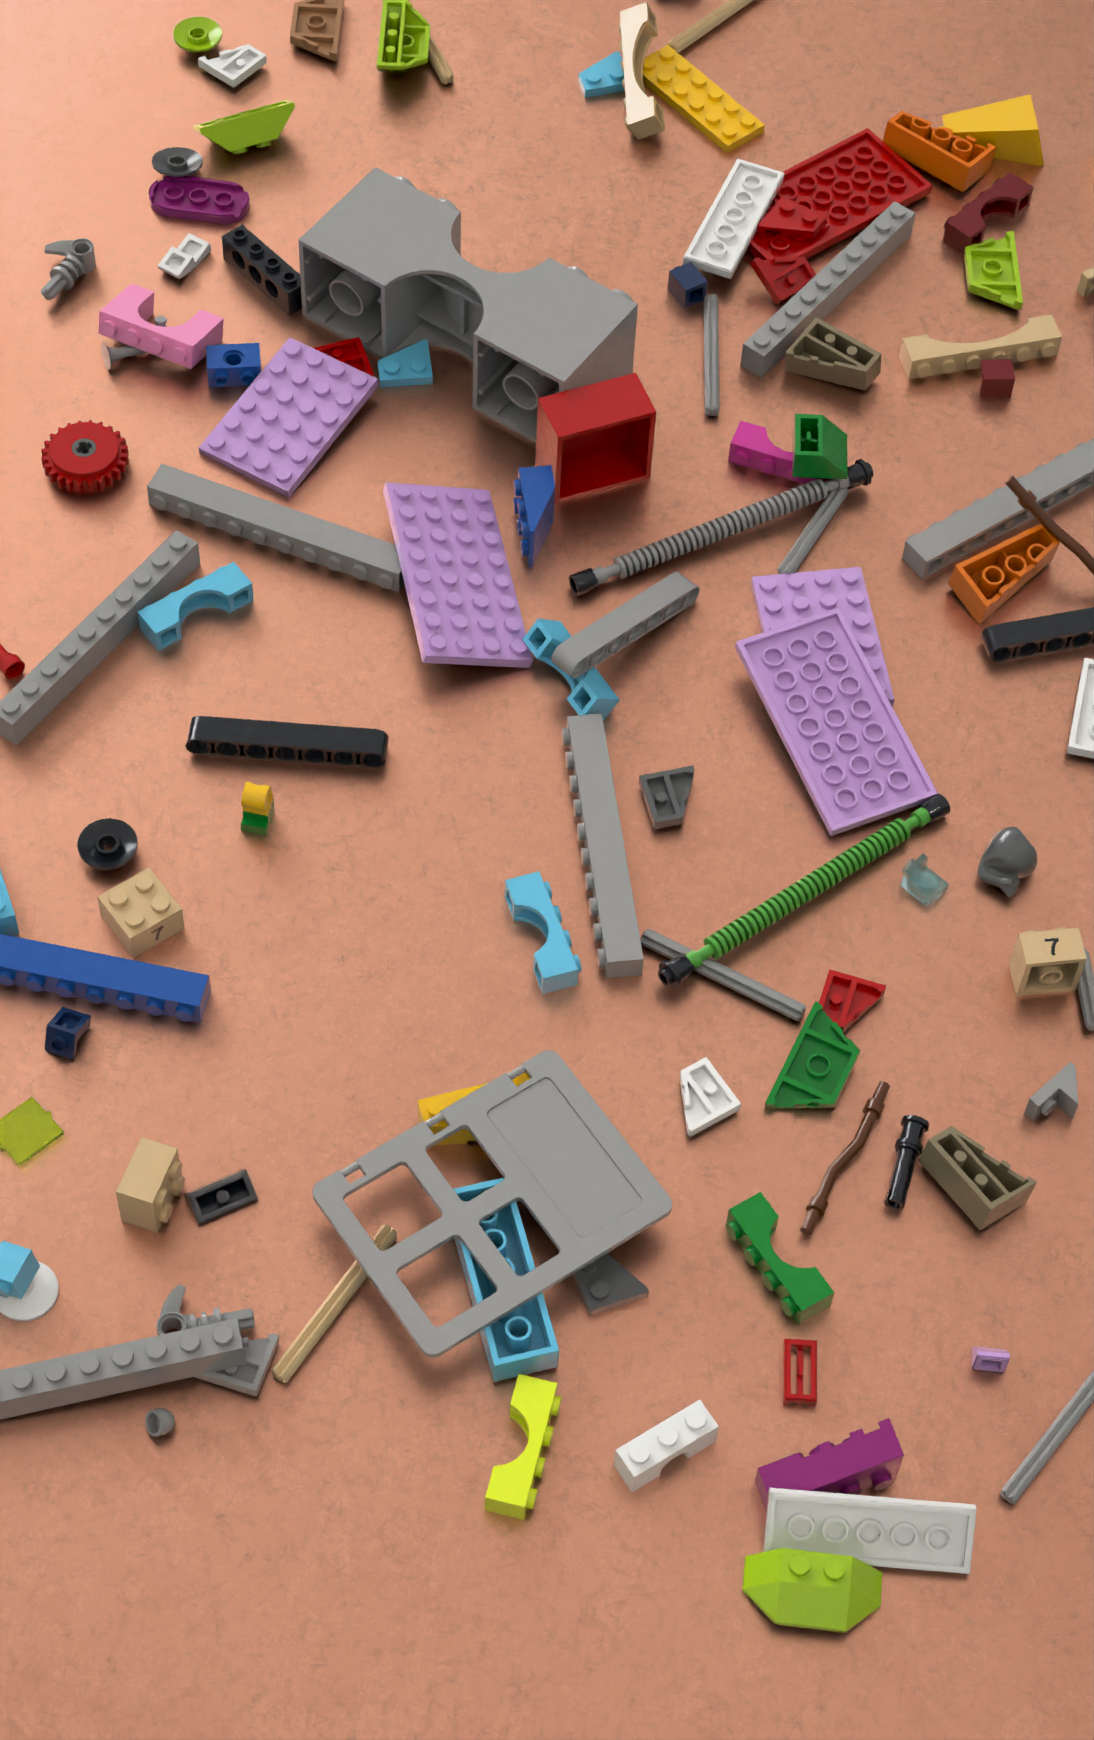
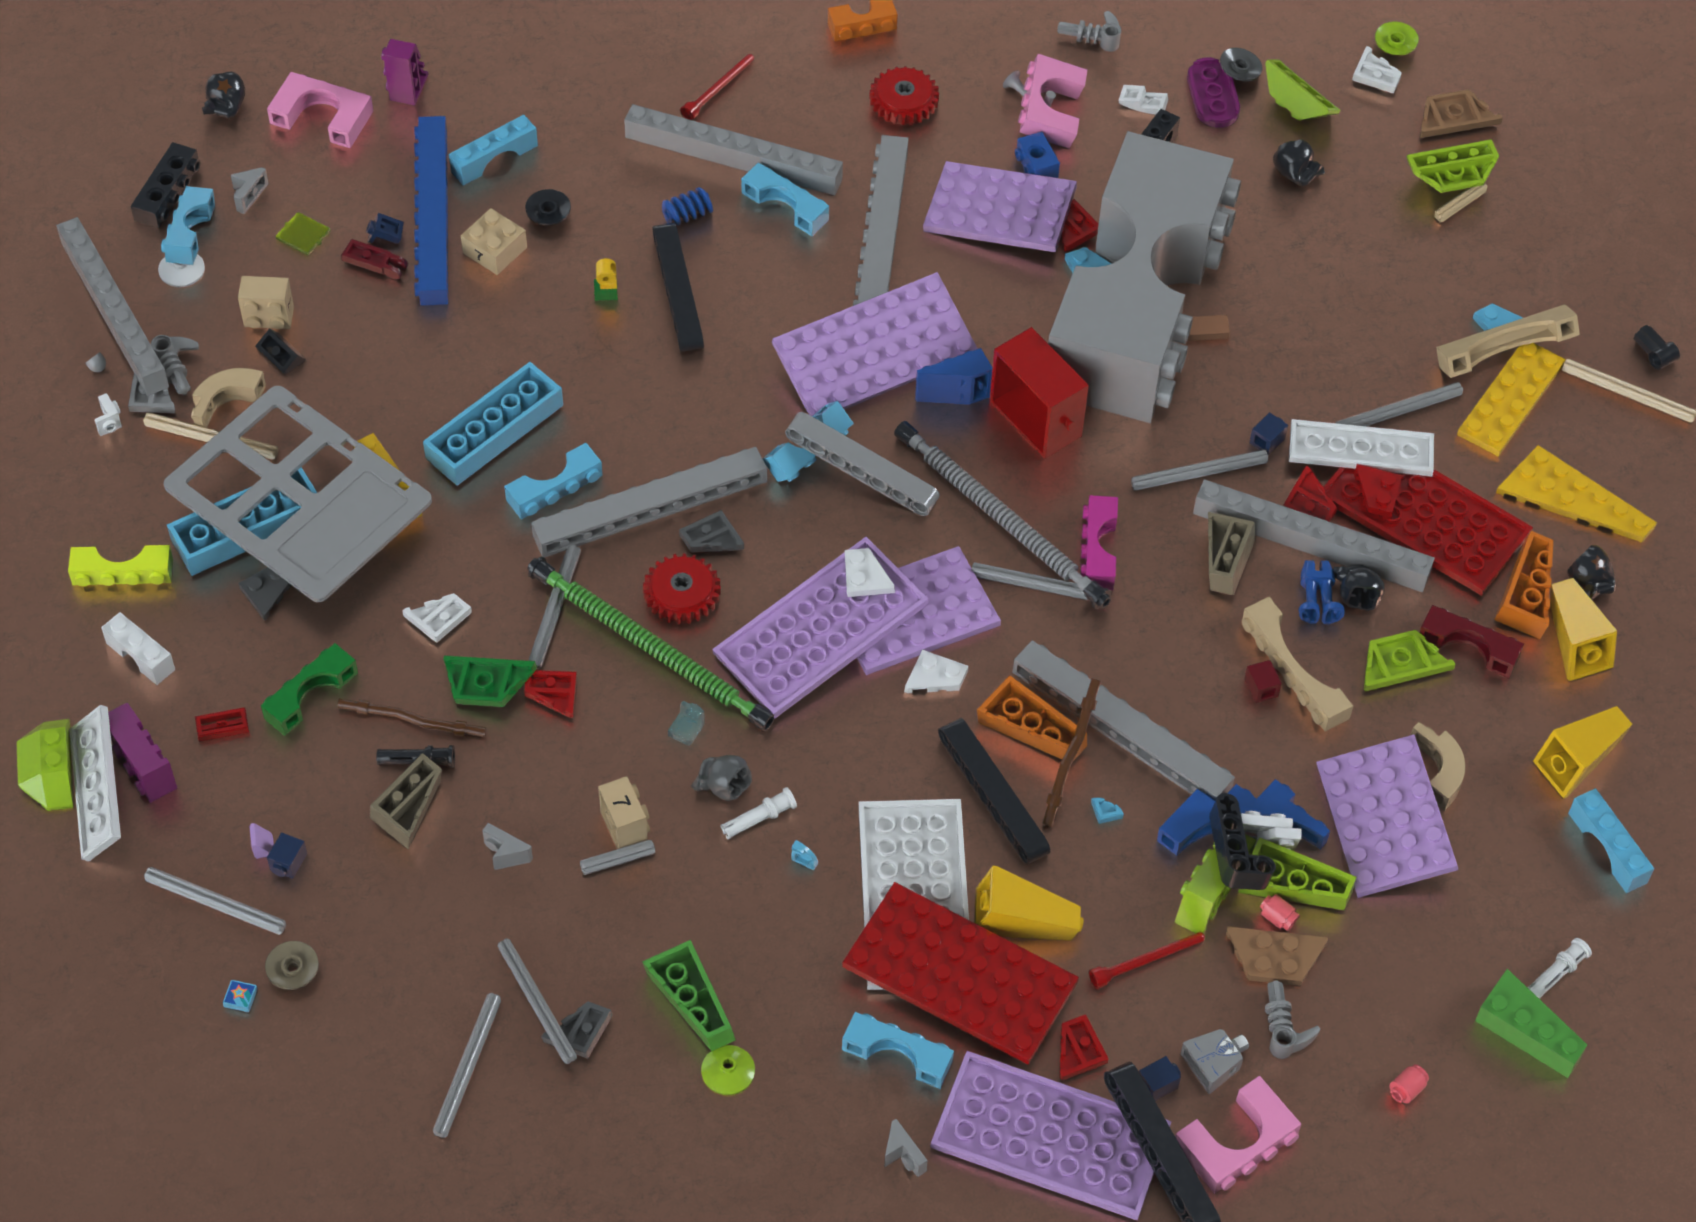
camera: 75 degrees right, 0 degrees up
green slope [792,414,848,479] -> none
none -> white bracket [95,393,122,436]
none -> tan arch [191,368,266,428]
none -> dark blue brick [267,832,307,879]
none -> dark red hinge [341,239,409,280]
none -> medium azure brick [423,362,563,486]
none -> red gear [643,553,721,624]
none -> blue piece [662,187,713,226]
none -> white pin [721,787,797,839]
none -> white wing [845,548,895,597]
none -> white wing [904,650,969,693]
none -> black piece [1273,139,1325,186]
none -> blue piece [1298,560,1345,624]
none -> black piece [1333,564,1385,611]
none -> light grey axle [1335,382,1463,426]
none -> yellow wing [1496,445,1657,543]
none -> black piece [1567,545,1616,600]

